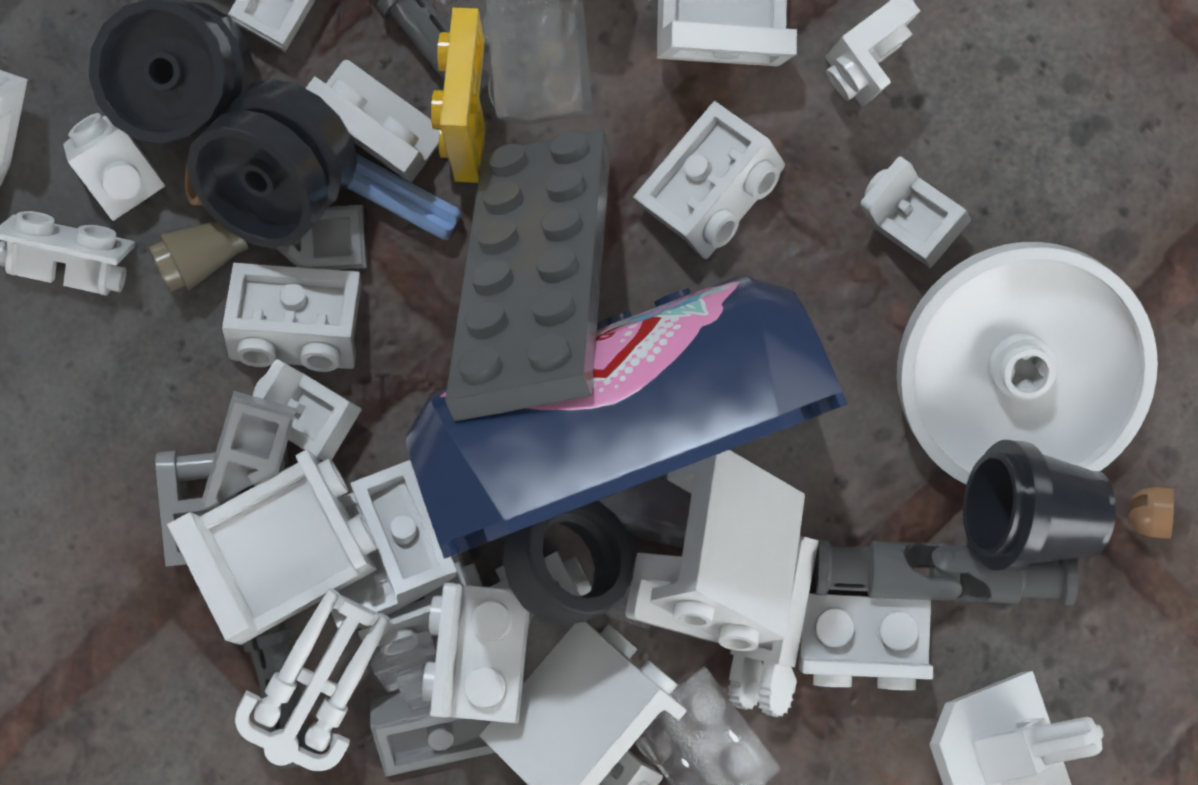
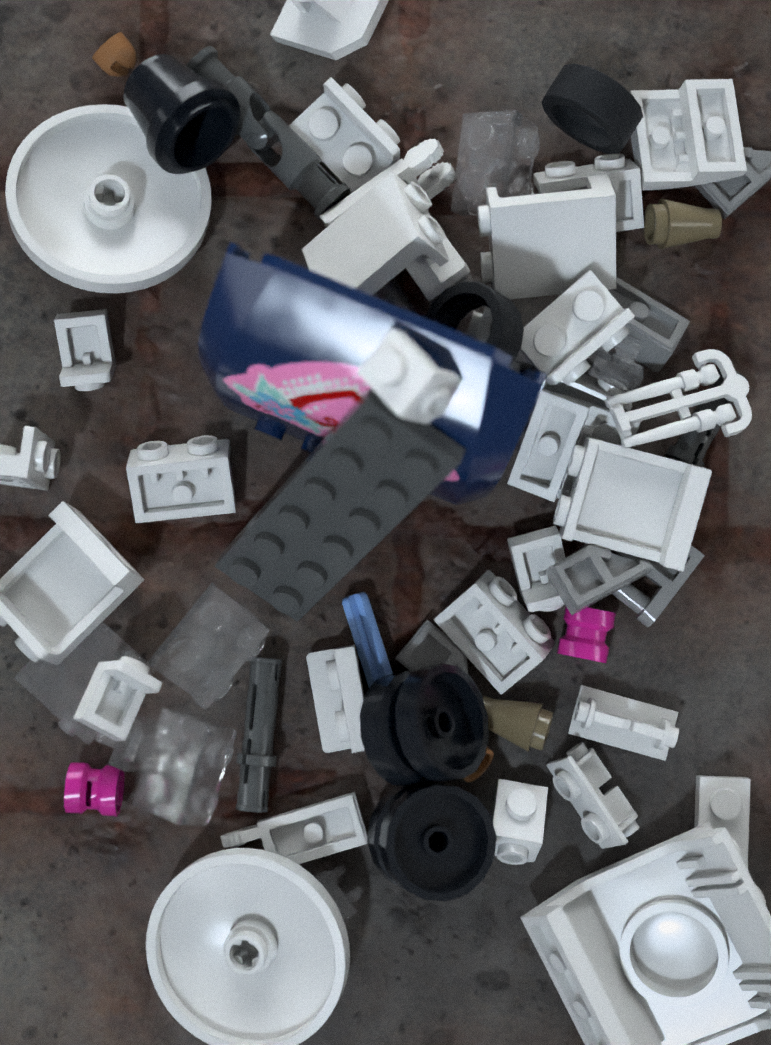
camera: 140 degrees left, 0 degrees up
yellow plate [431,7,486,183] -> none
none -> white bracket [356,327,462,424]
none -> dark pink wheel [557,606,616,663]
none -> white hinge [568,685,679,761]

